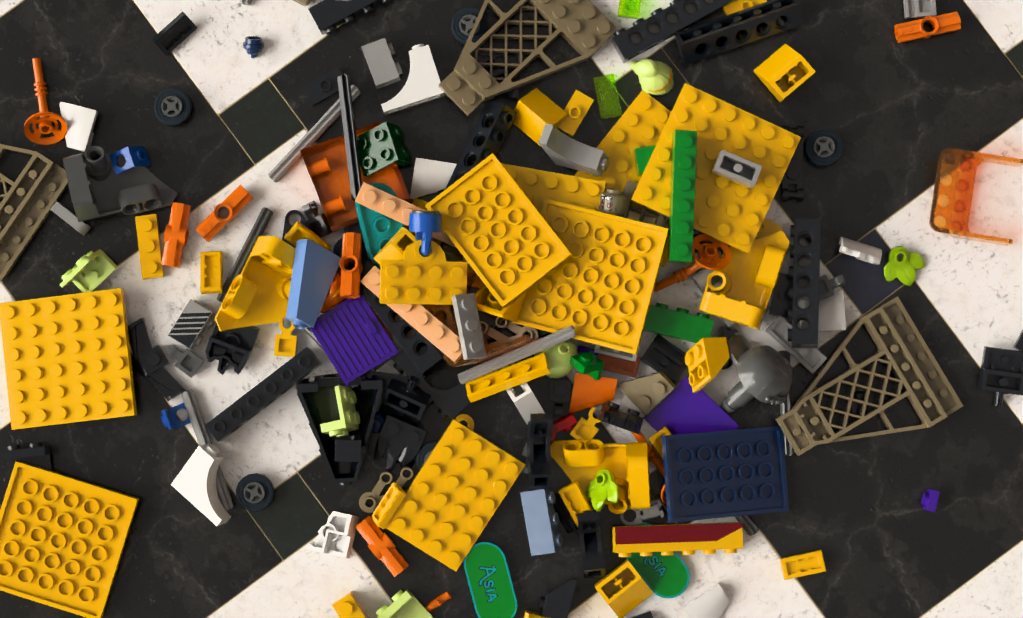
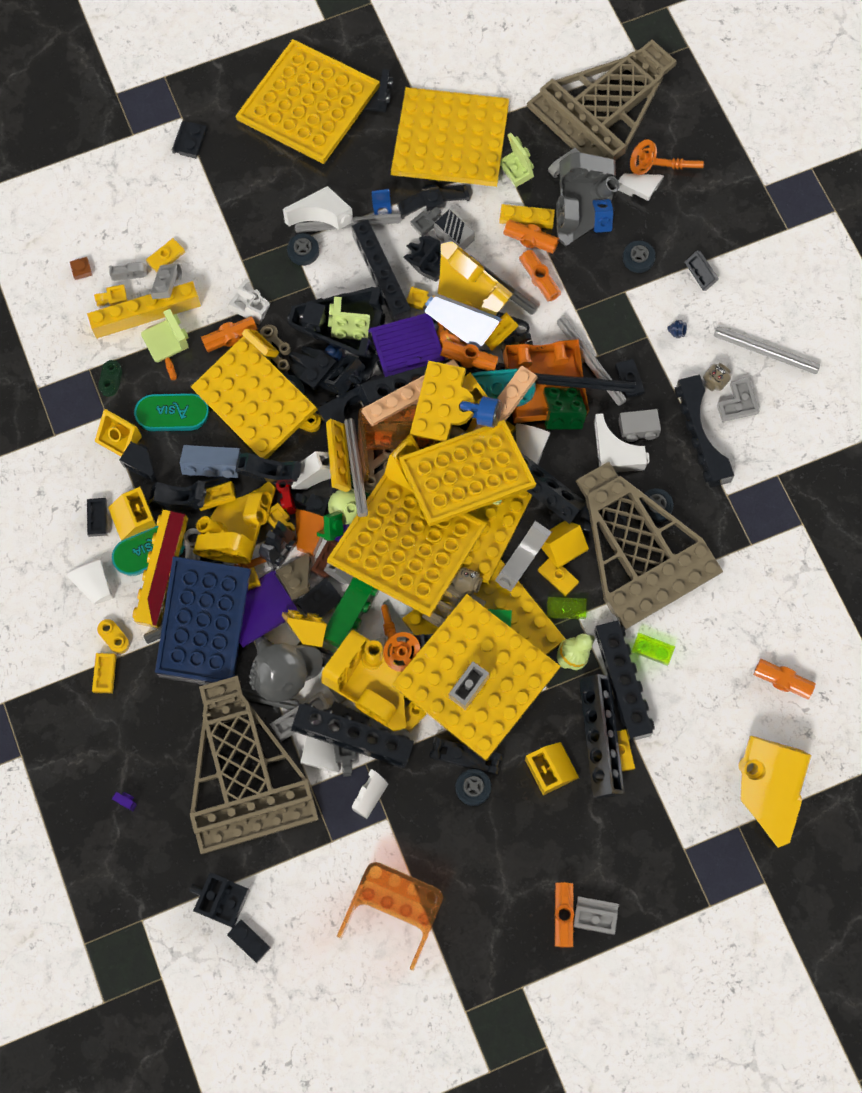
camera: 105 degrees right, 15 degrees down
yellow plate [200,251,223,294] -> none
light grey plate [452,293,487,360] -> none
lime plate [586,469,619,512] -> none
green brick [668,130,697,263] -> none
lime plate [884,246,925,286] -> none
none -> yellow plate [97,619,130,654]

